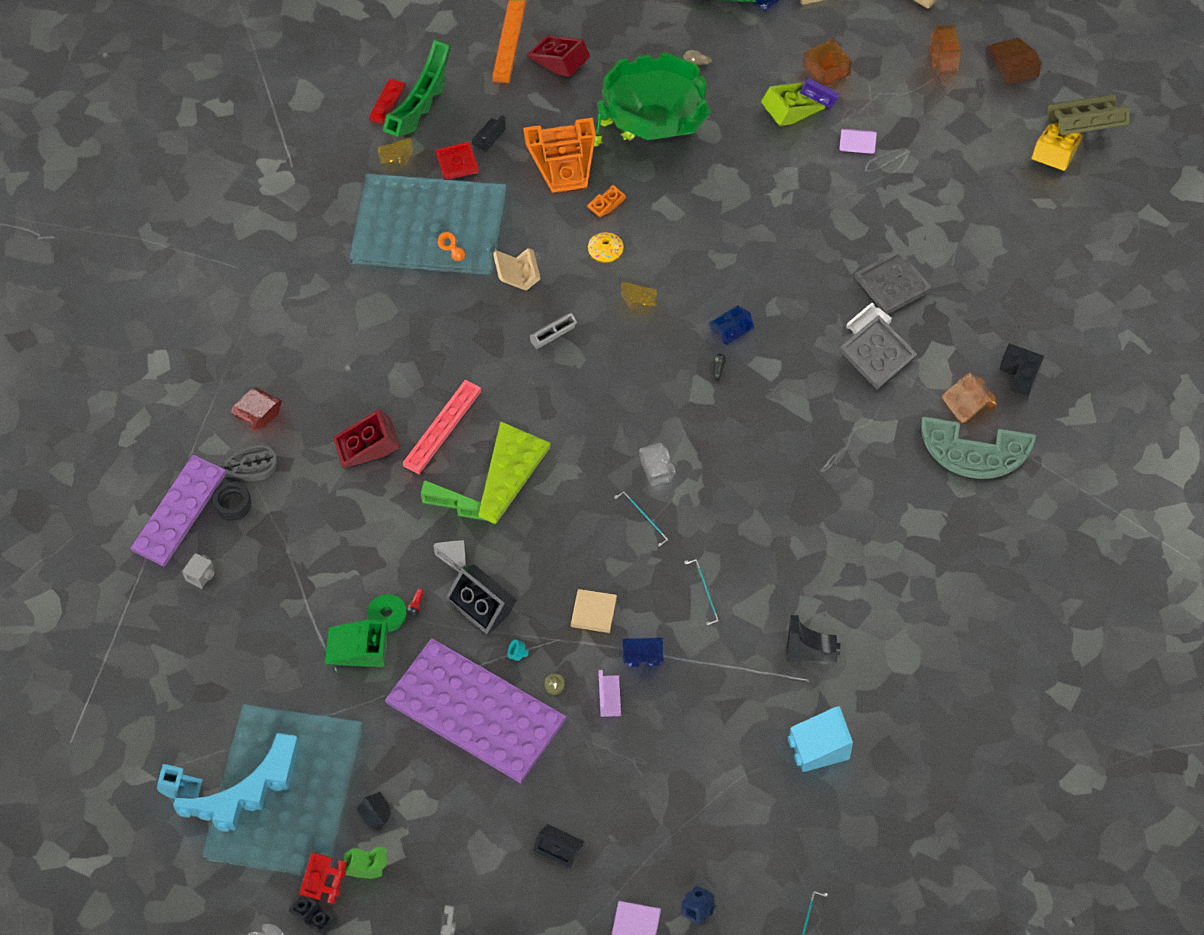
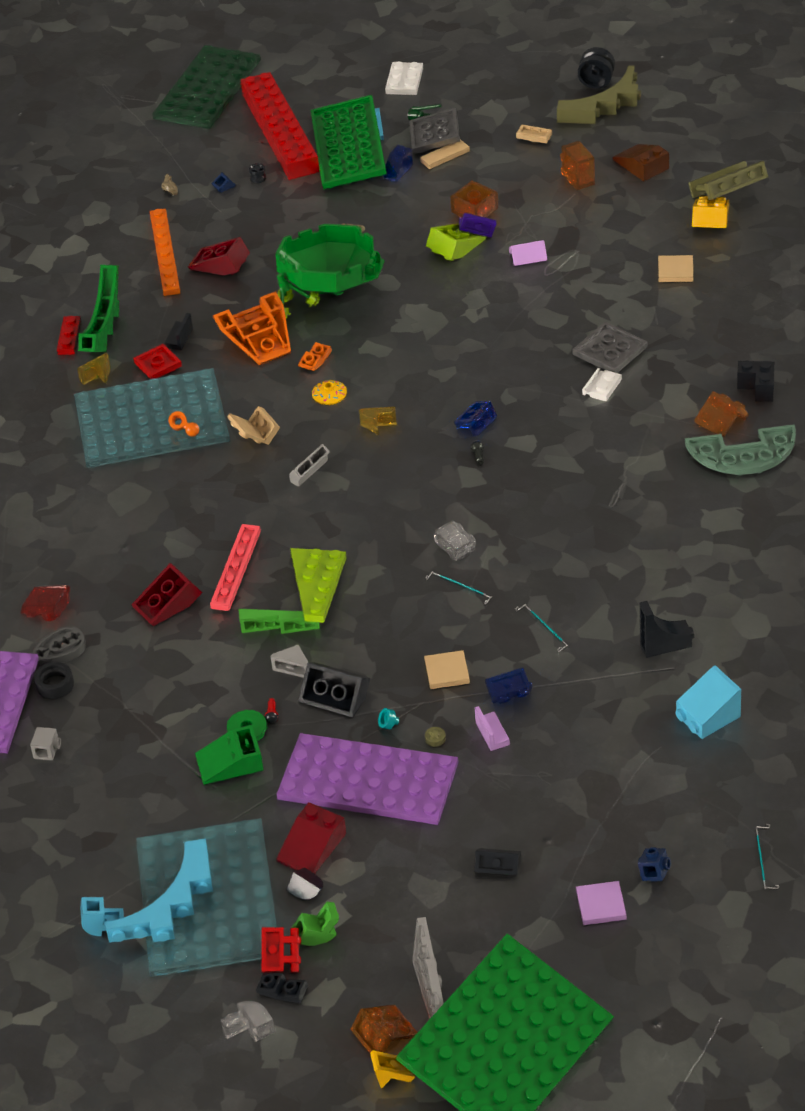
camera: 15 degrees left, 15 degrees down
flat silver plate [839,315,917,390] -> none
none -> dark red slope [276,802,346,874]
none -> tan tile [658,255,693,282]

